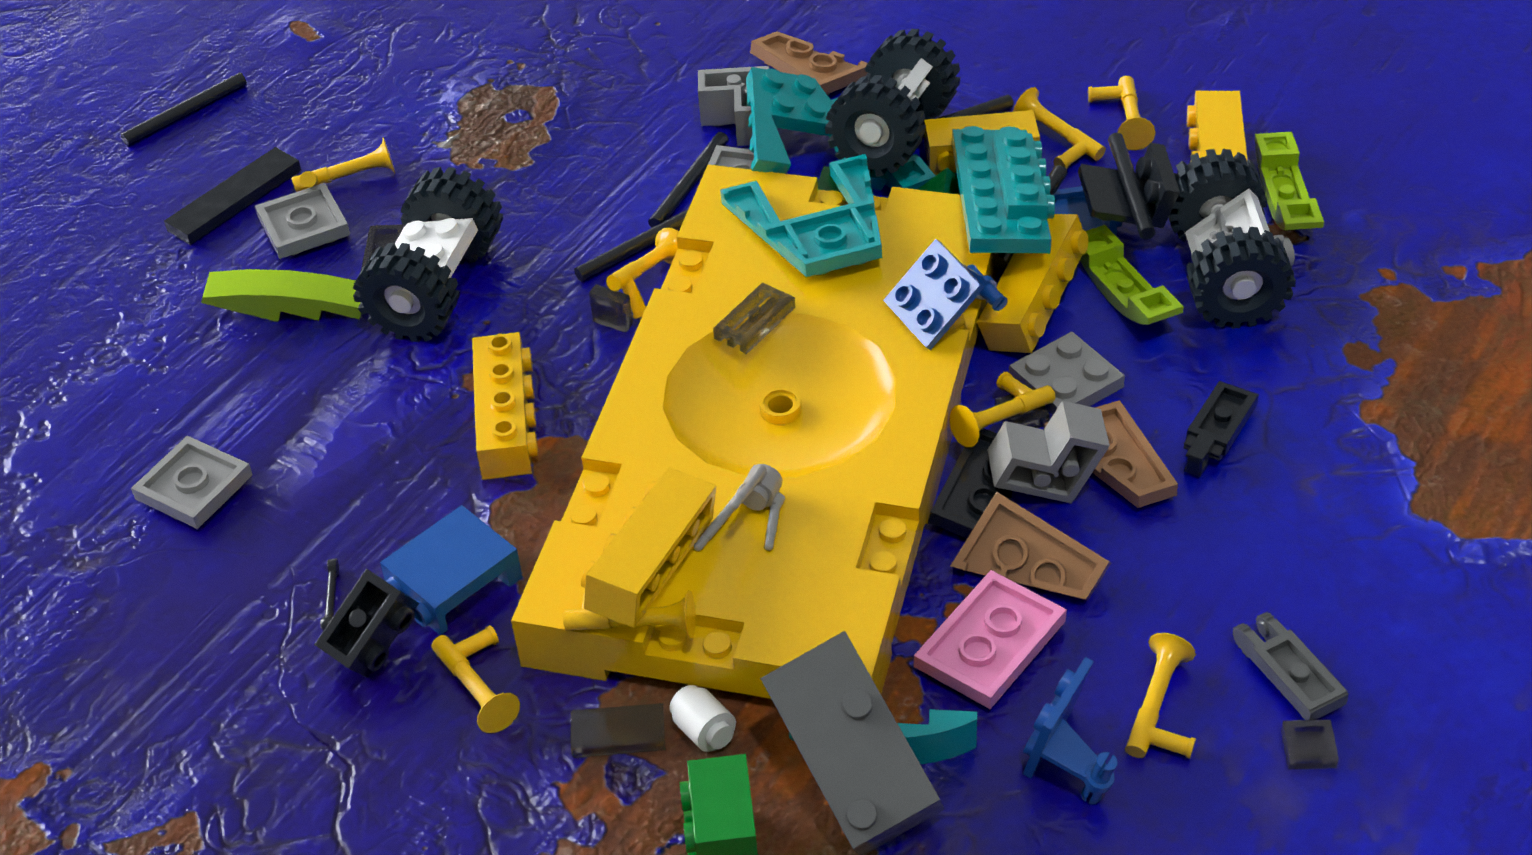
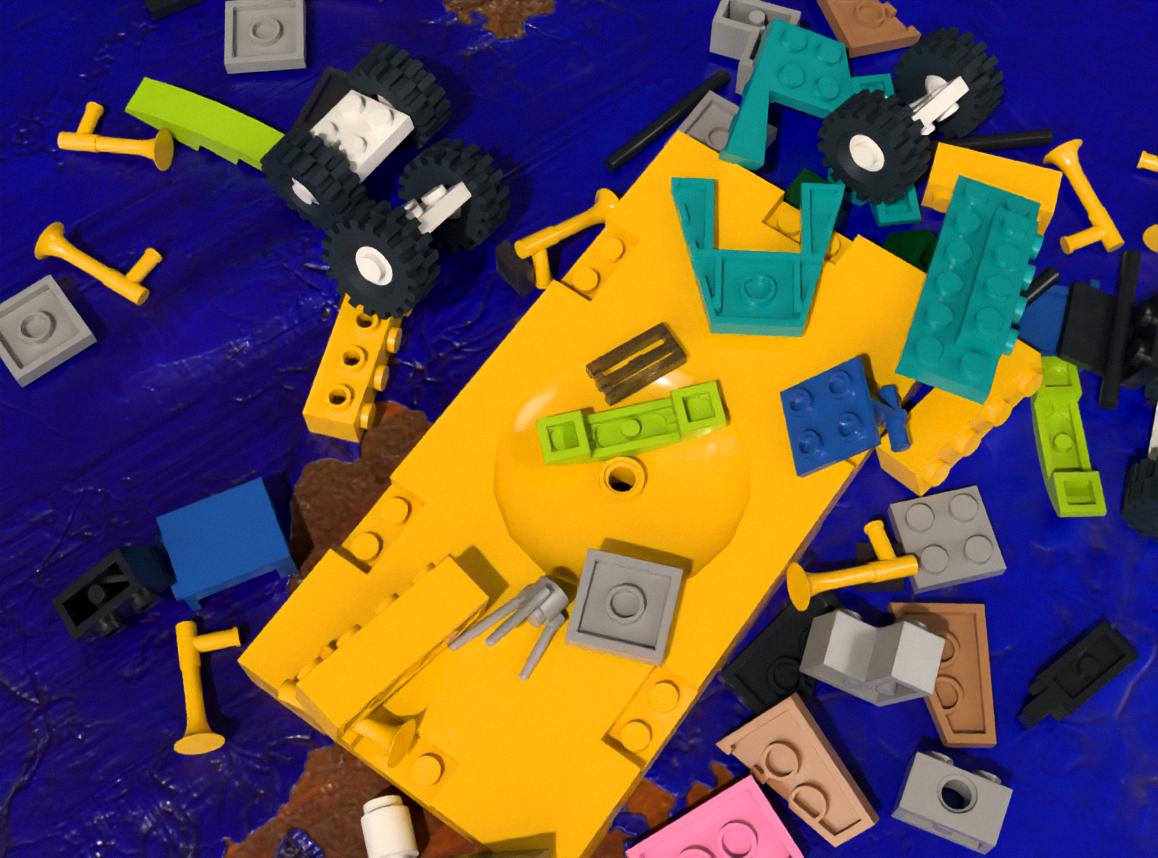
camera: 20 degrees right, 20 degrees up
black hinge [320,558,339,631] -> none
clear smoke tile [571,703,666,758] -> none
black bar [574,209,688,282] -> none
none -> yellow piece [34,222,162,306]
none -> yellow piece [58,102,174,171]
none -> black plate [321,138,511,320]
none -> lime slope [535,381,727,466]
none -> light grey plate [565,548,683,667]
none -> light grey brick [891,751,1013,855]

